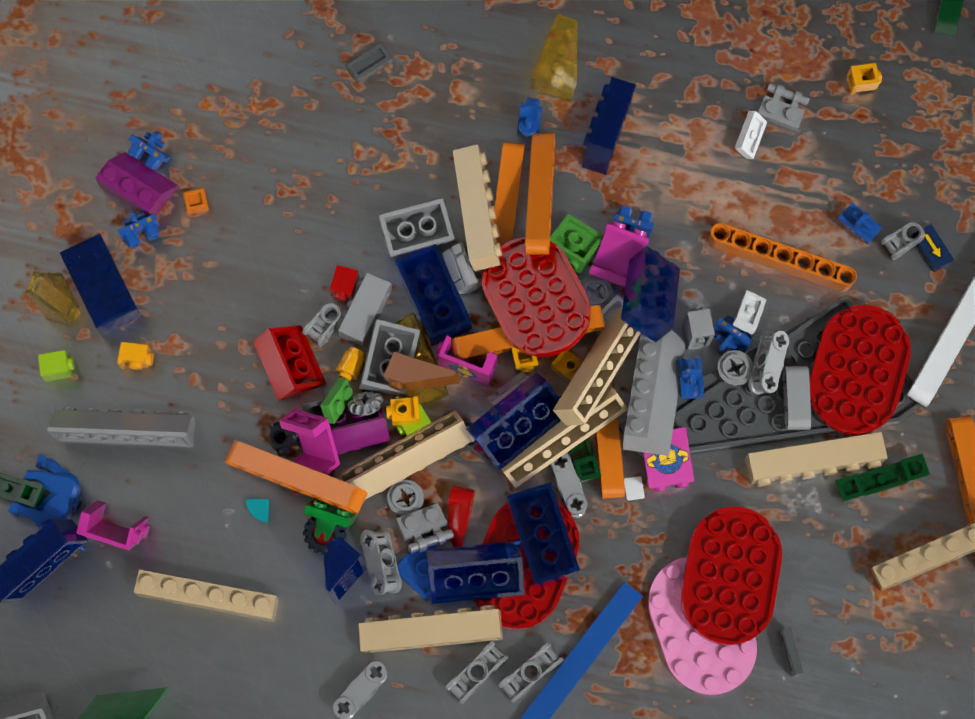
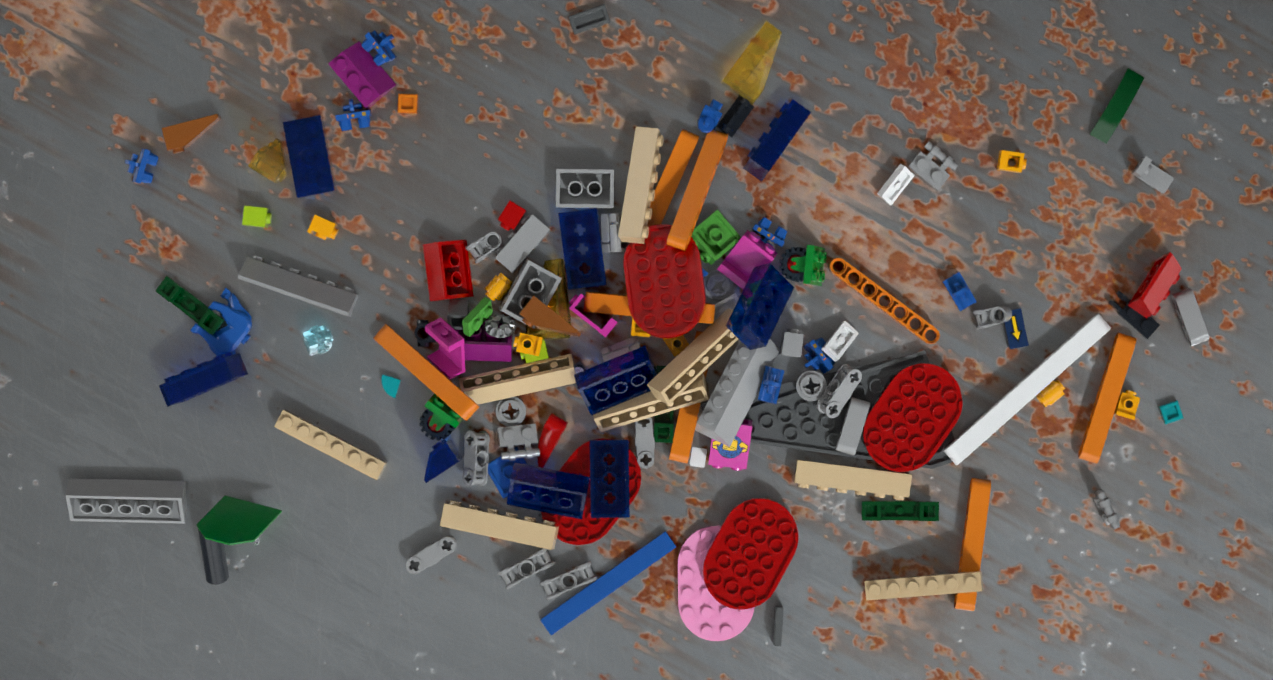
camera: 20 degrees right, 15 degrees up
dark pink panel [76,500,150,550] -> none
none -> clear light blue brick [303,325,334,356]
none -> black hinge [716,96,754,138]
none -> green plate [779,245,827,286]

